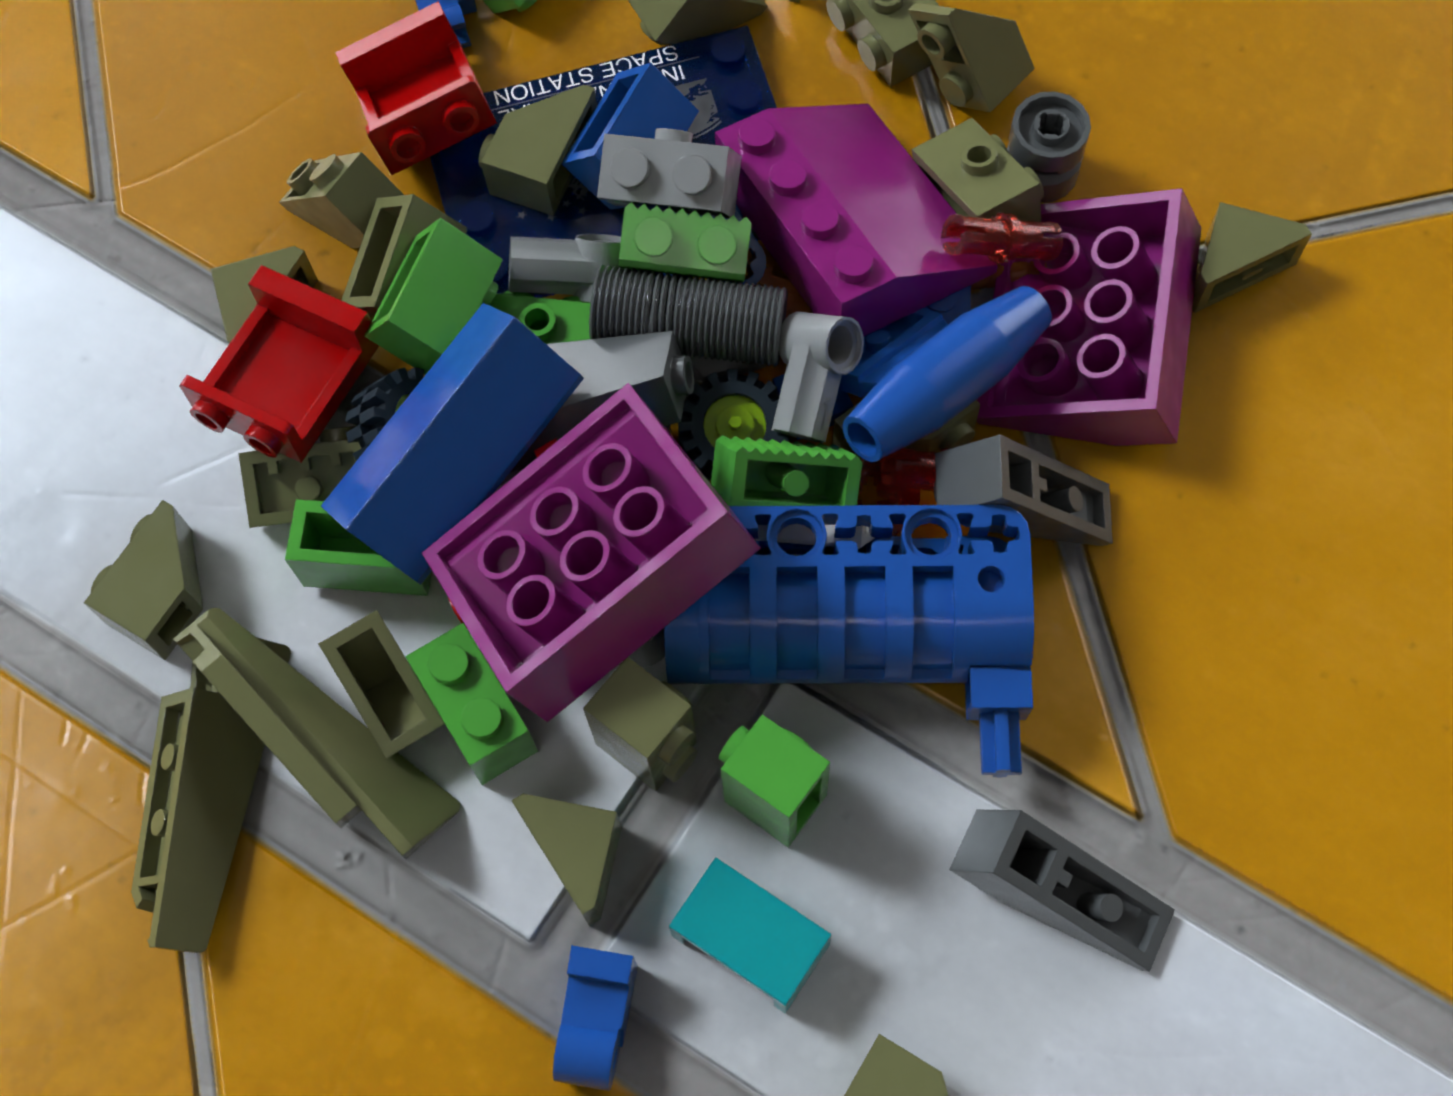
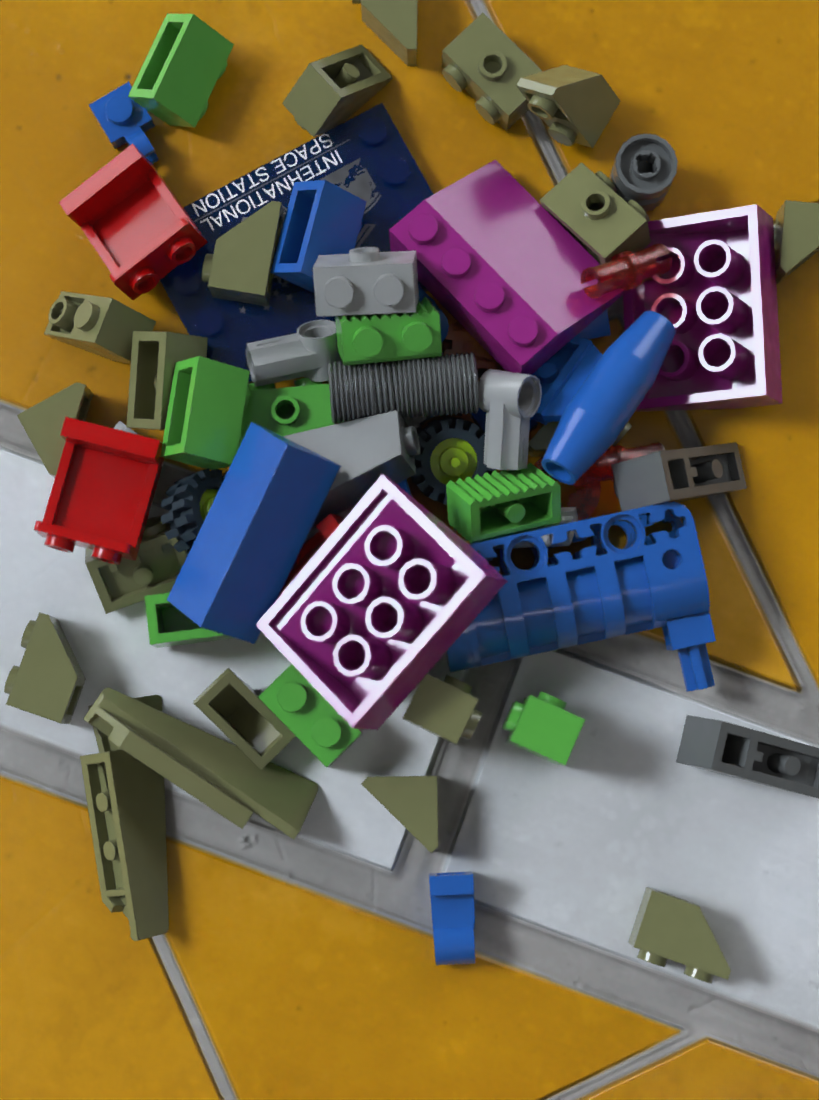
camera: 15 degrees left, 15 degrees up
teal panel [669,857,832,1014] -> none

